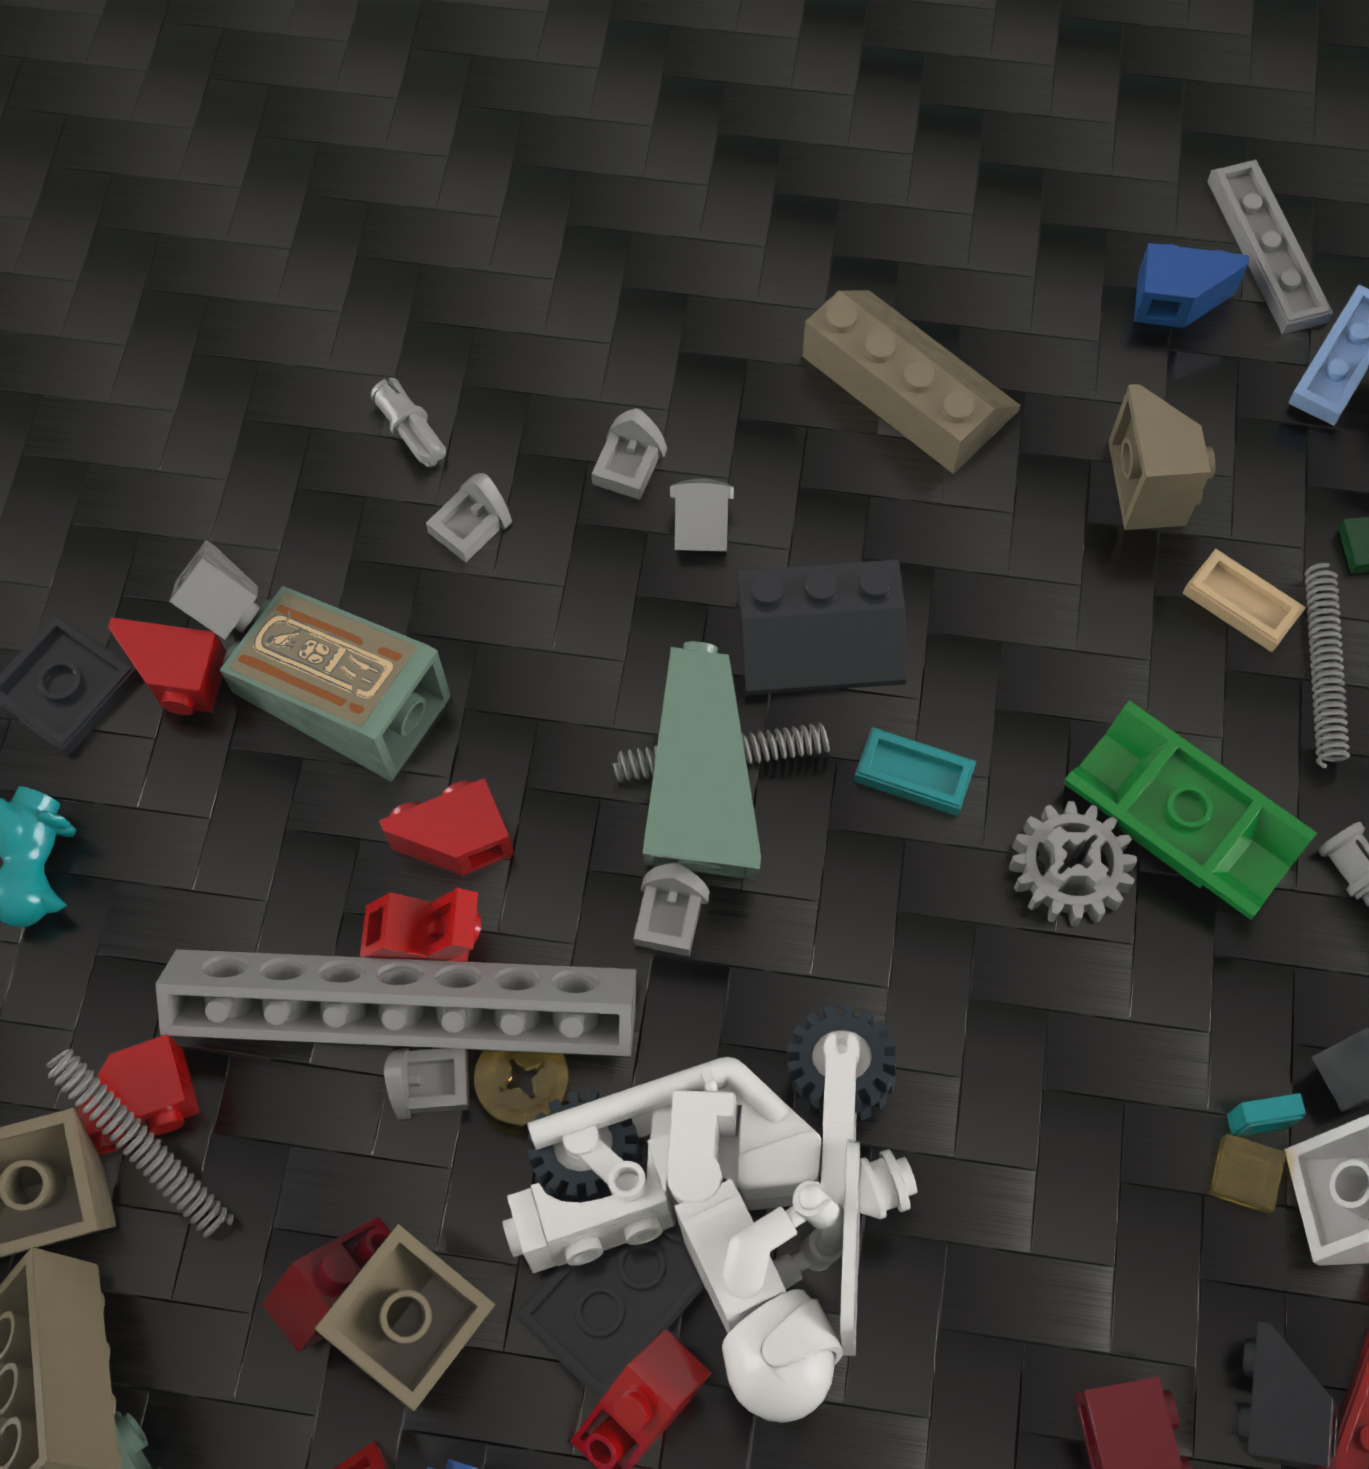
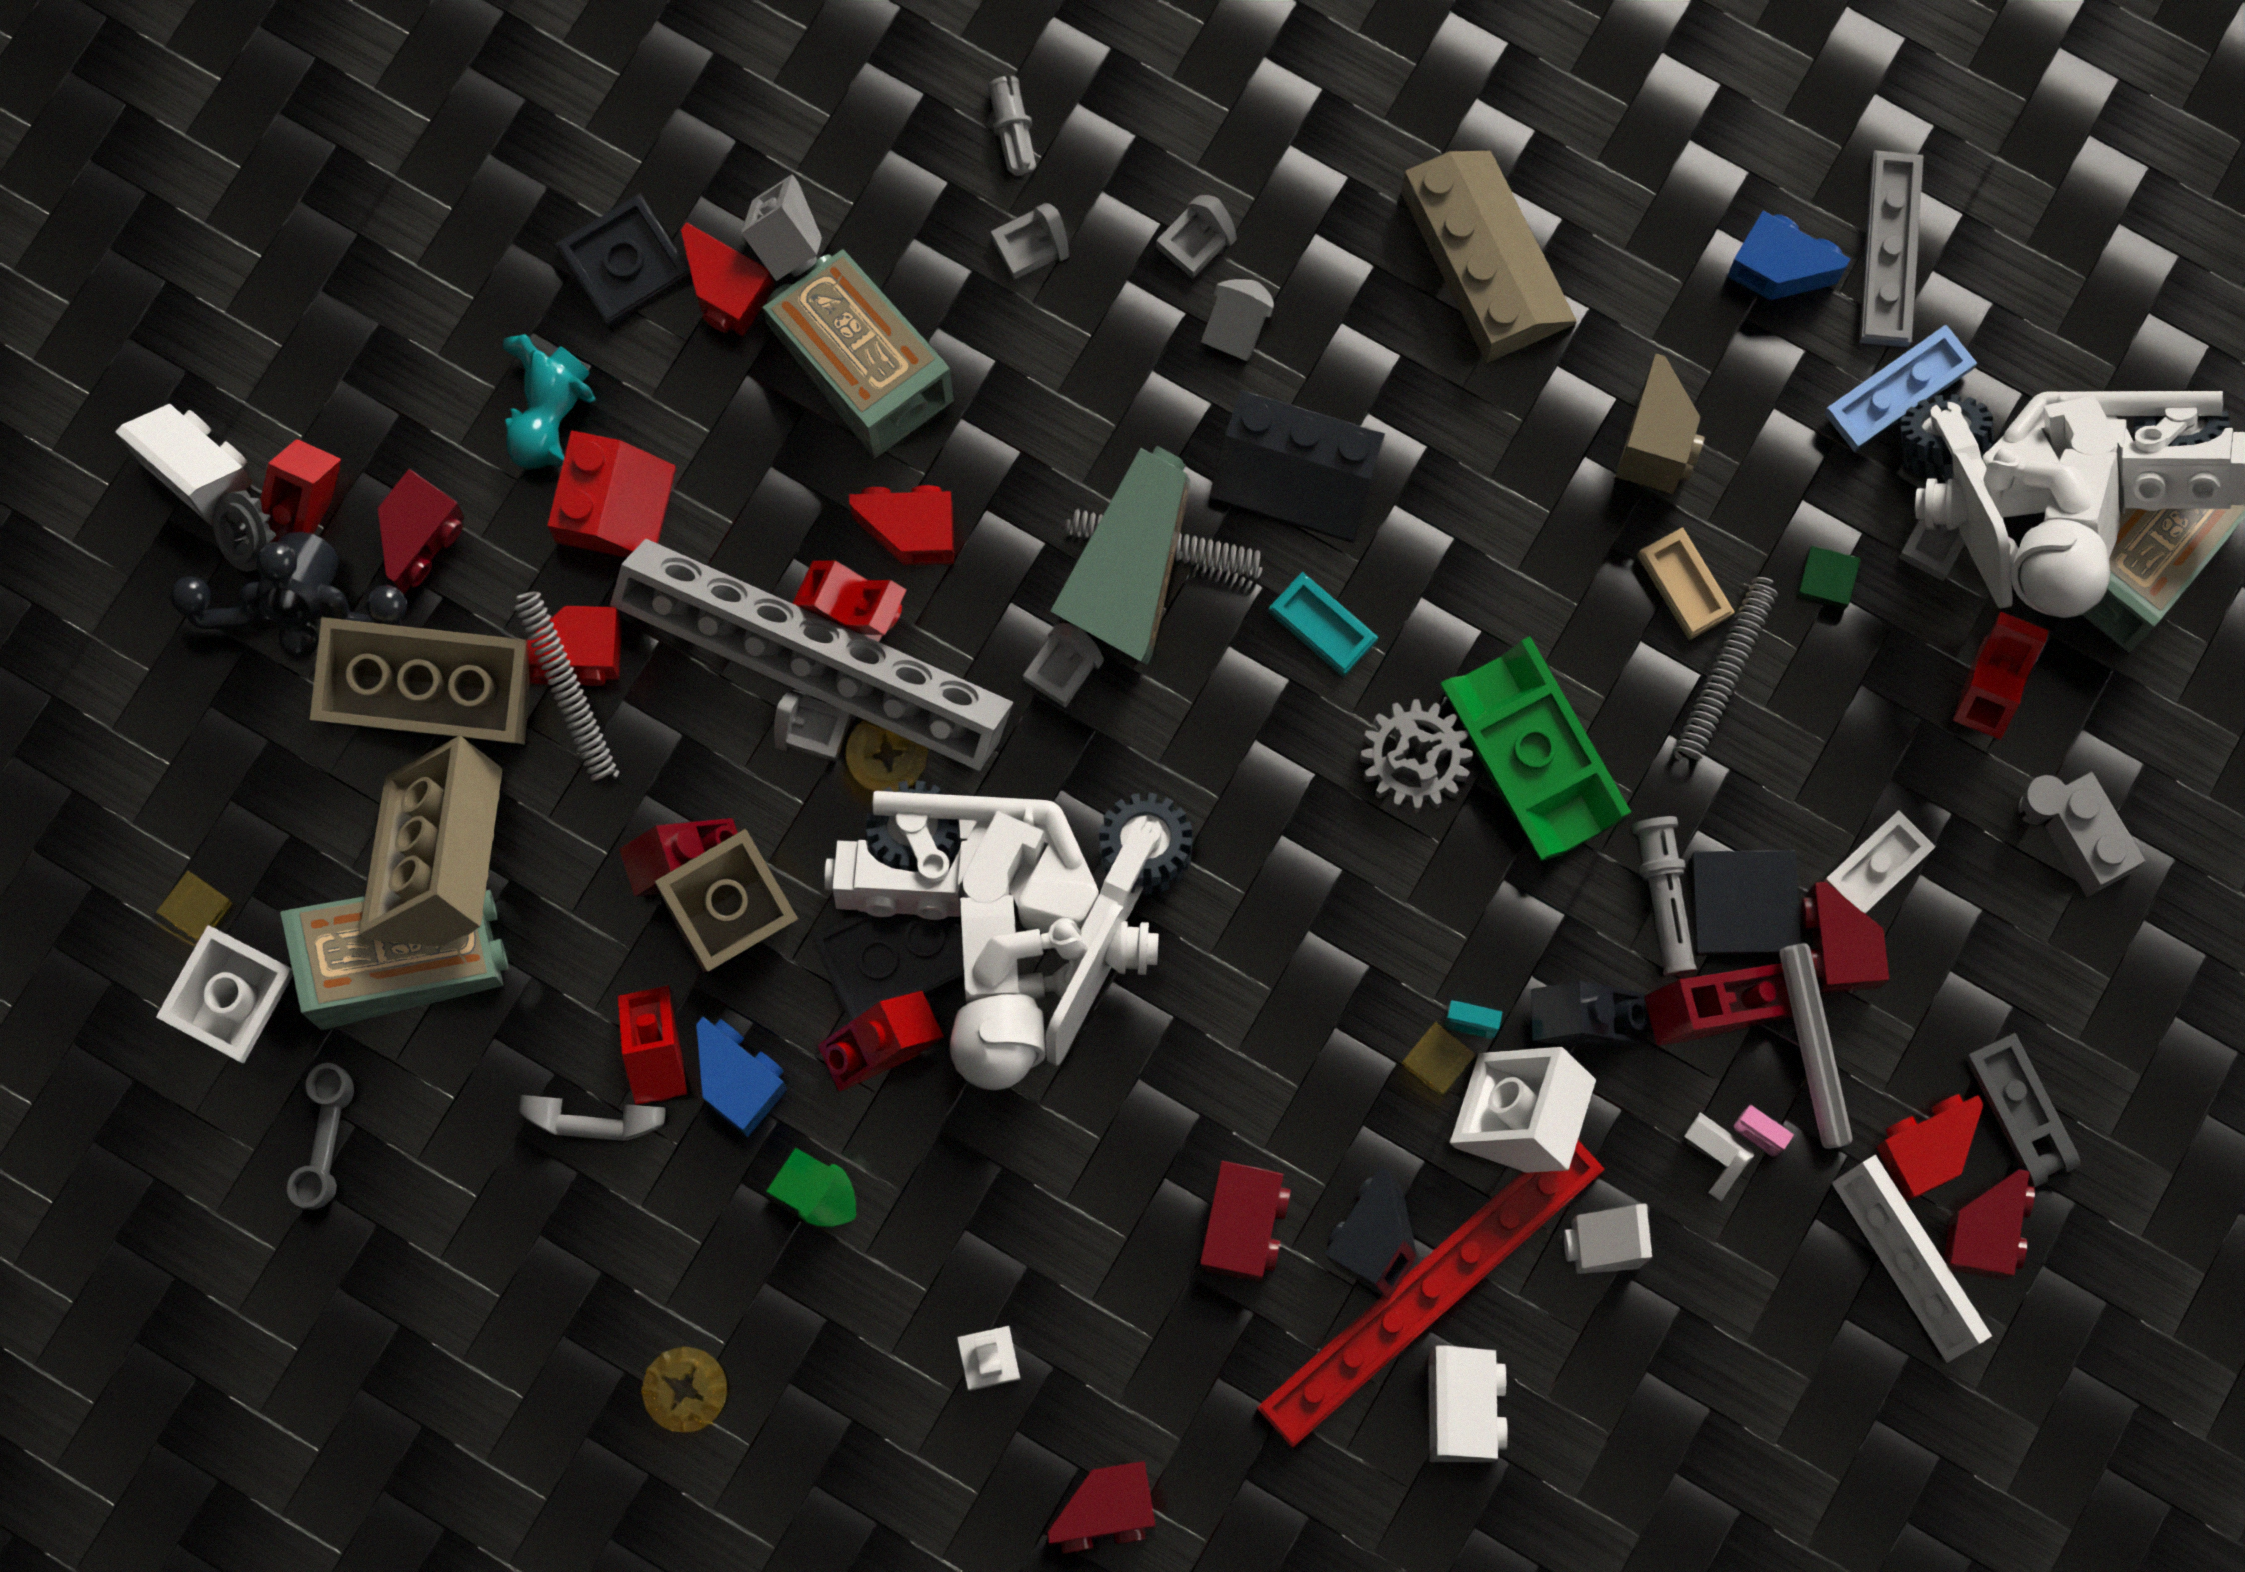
camera: 20 degrees right, 10 degrees up
none -> red slope [547,430,676,558]

